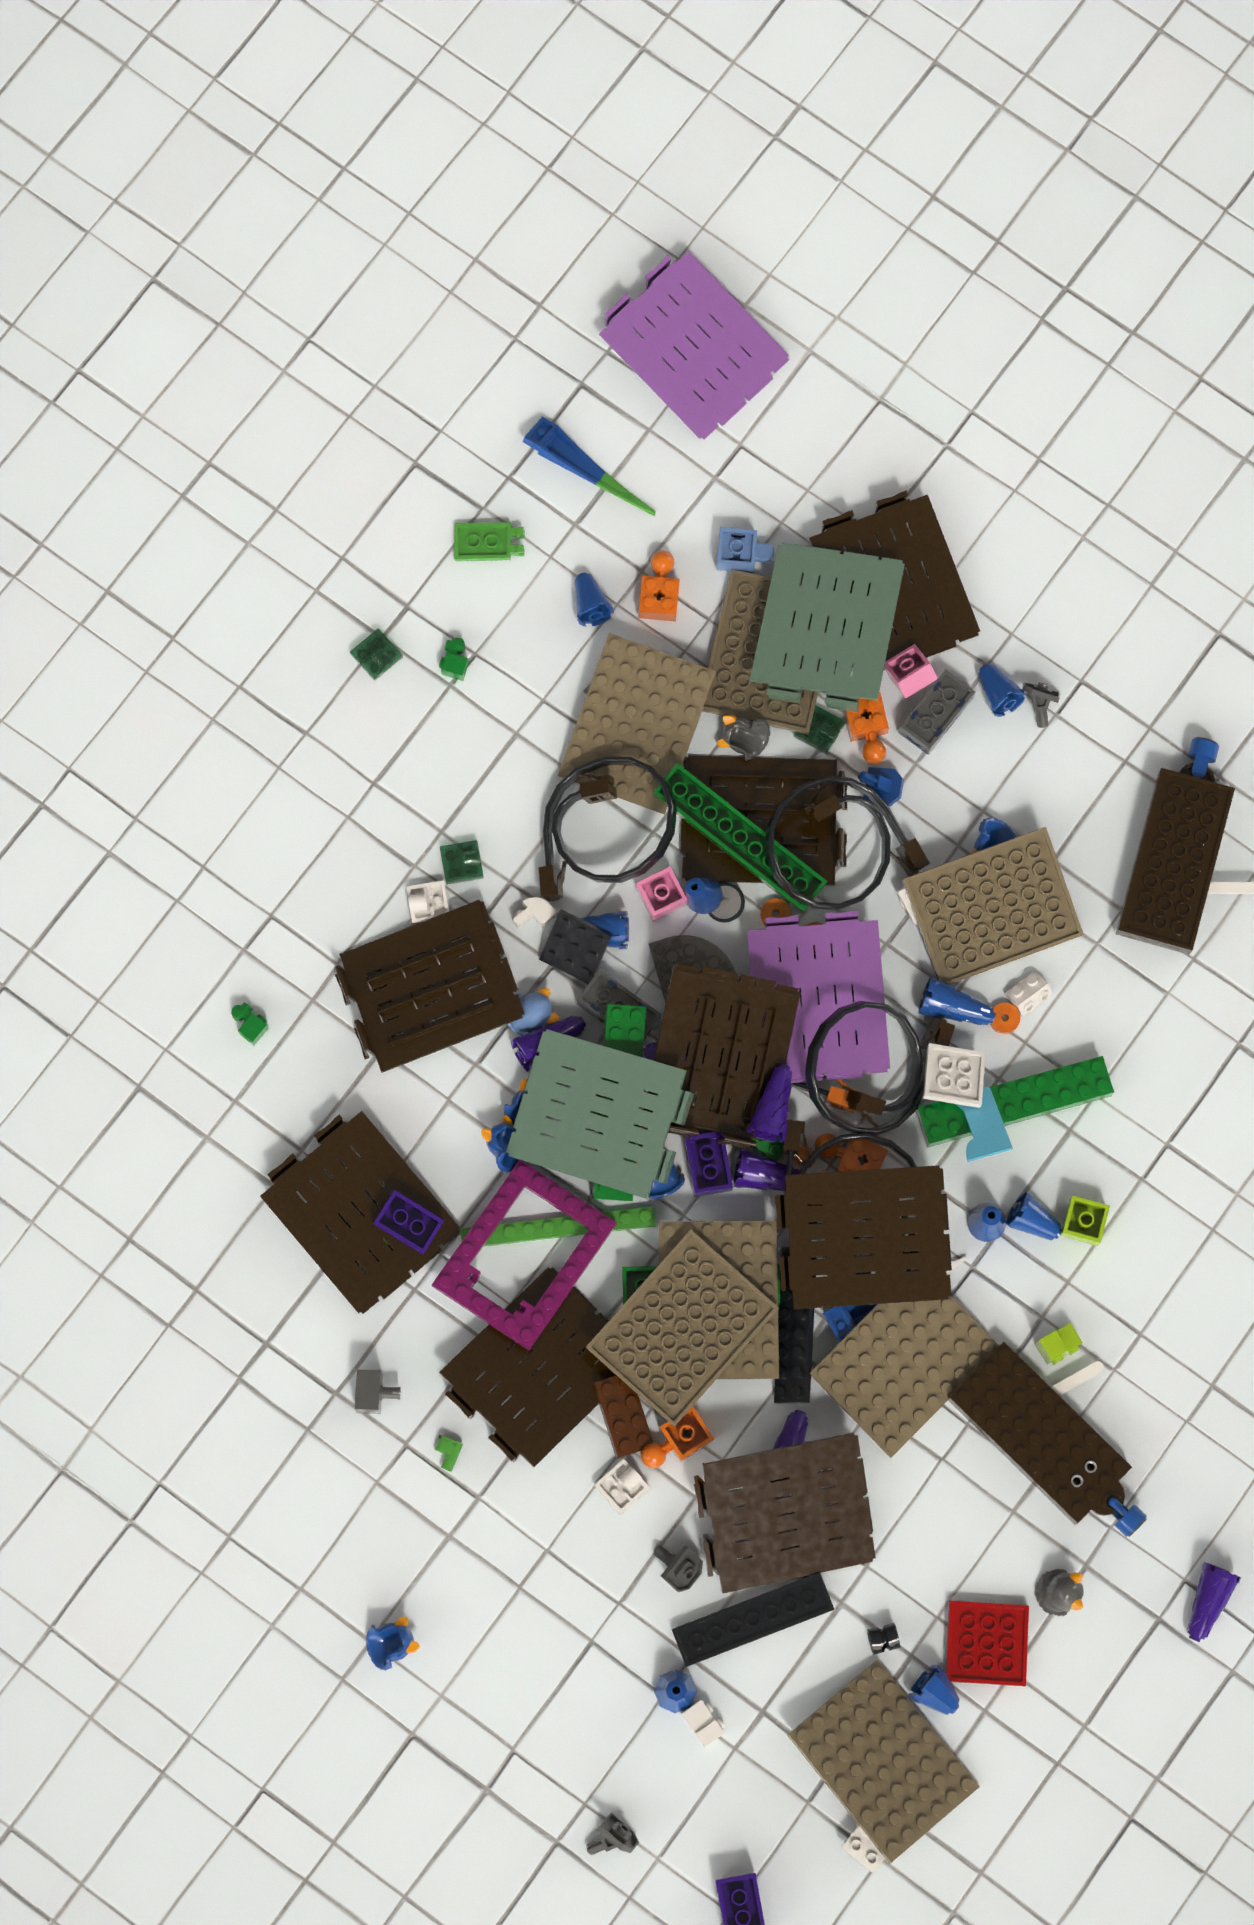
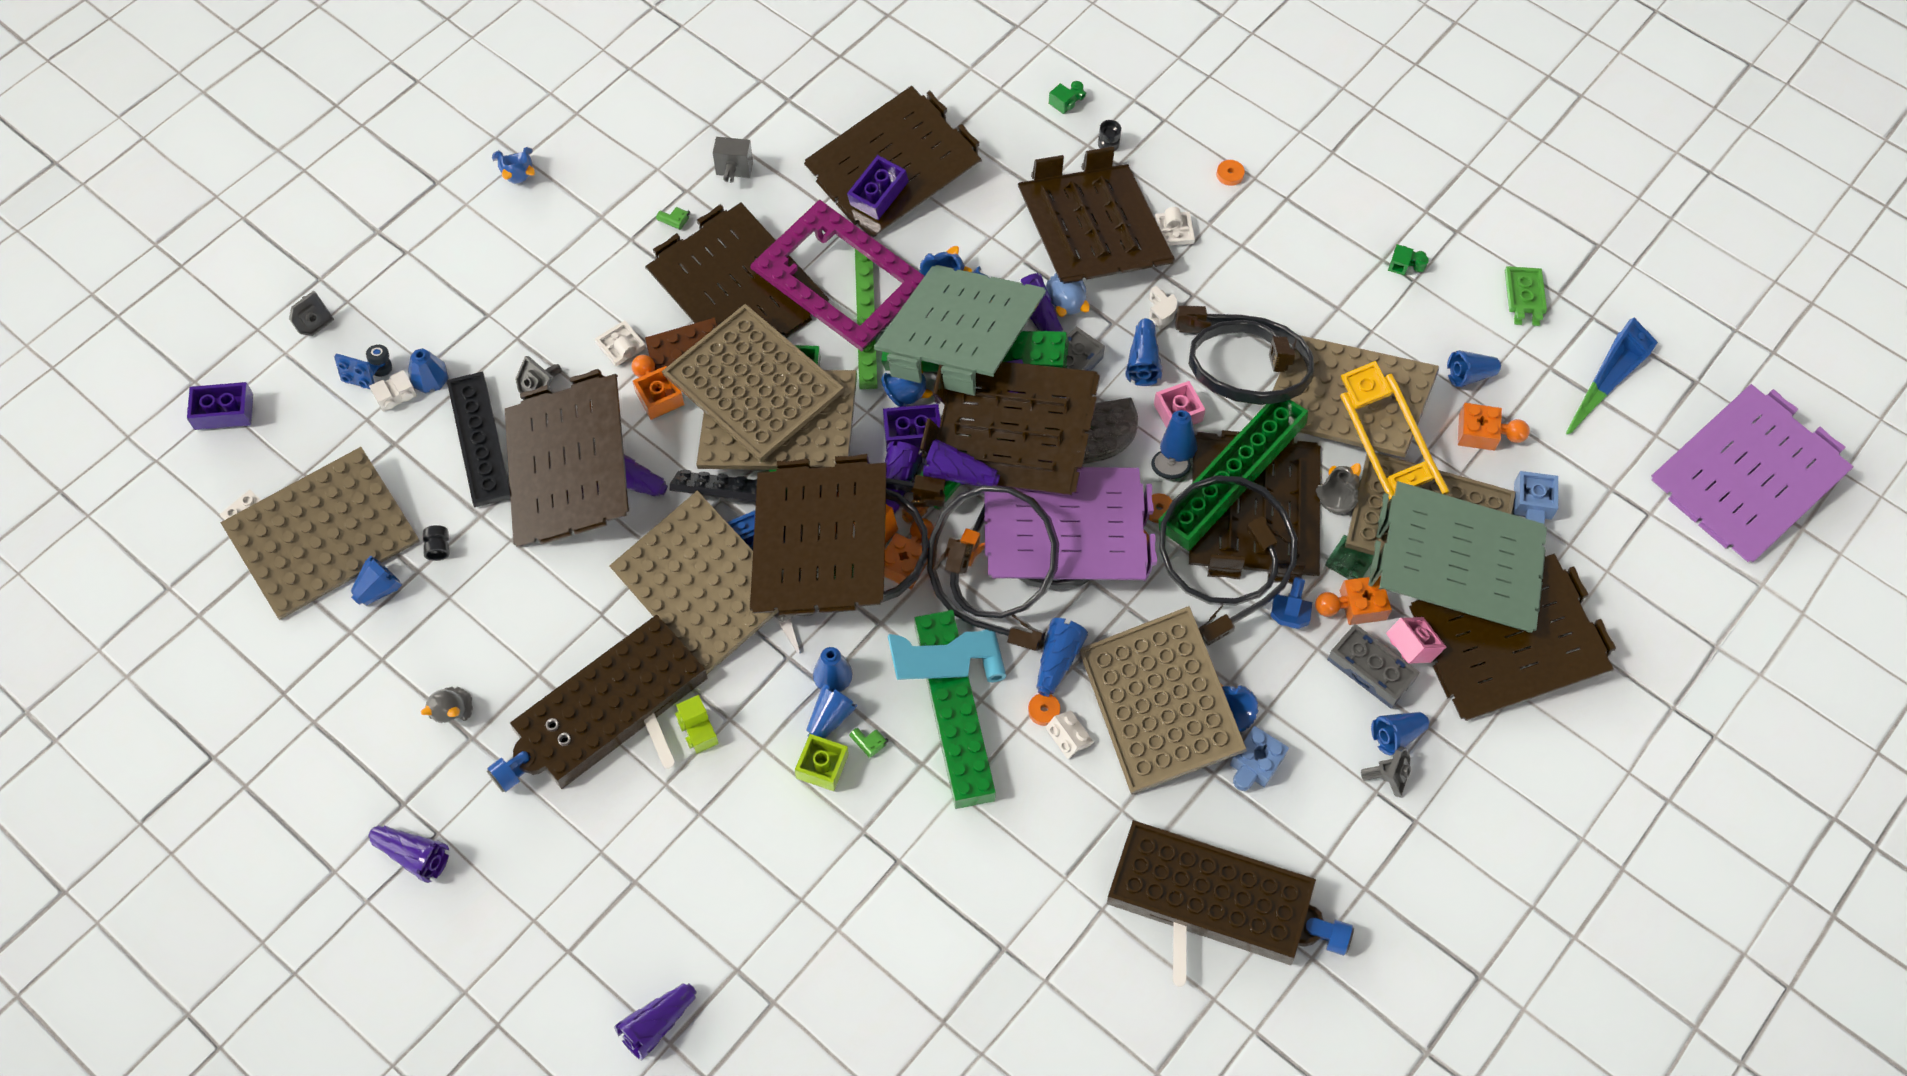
camera: 95 degrees right, 15 degrees down
clear green plate [350,628,403,681] -> none
clear green plate [440,840,484,885] -> none
black plate [539,909,613,984] -> none
white plate [923,1043,986,1108] -> none
red plate [946,1601,1029,1687] -> none
none -> blue plate [334,344,392,389]
none -> bright green piece [849,728,889,758]
none -> black wheel [1098,120,1122,151]
none -> orange piece [1216,160,1245,186]
none -> medium blue brick [1230,726,1289,791]
none -> yellow plate [1340,361,1450,500]

